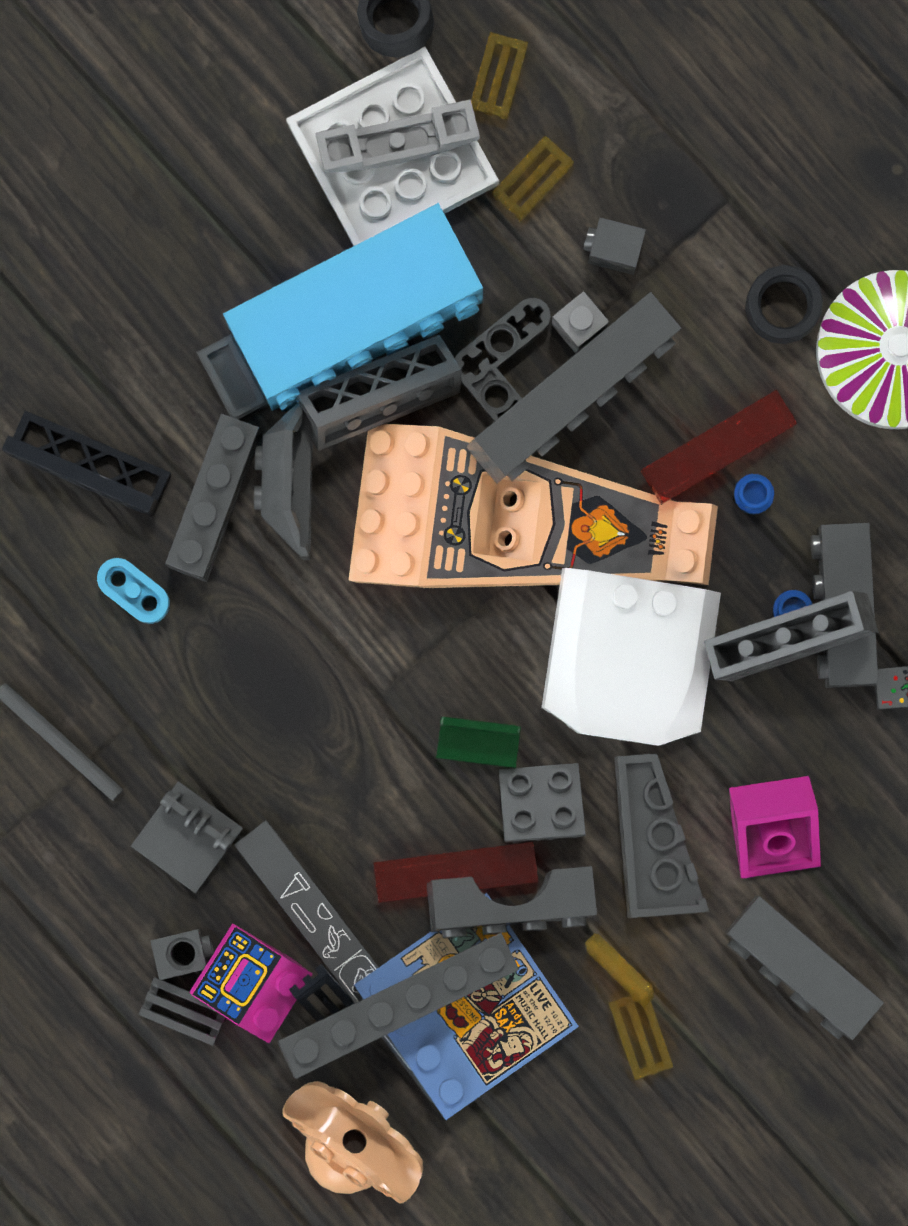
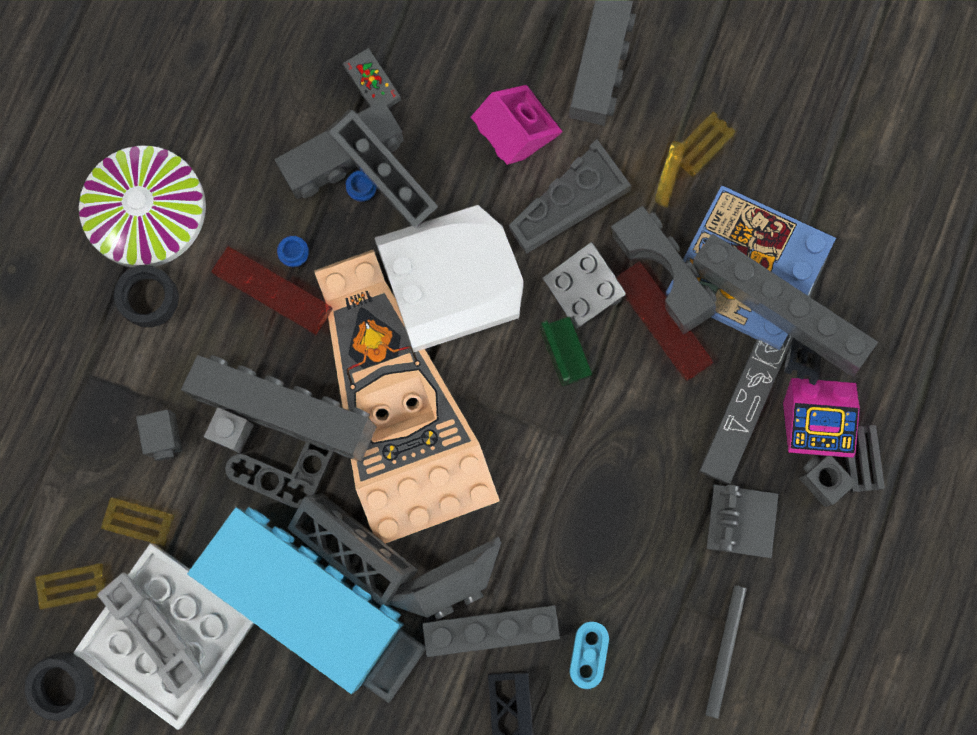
camera: 120 degrees left, 5 degrees down
light nougat piece [282,1081,423,1203] -> none

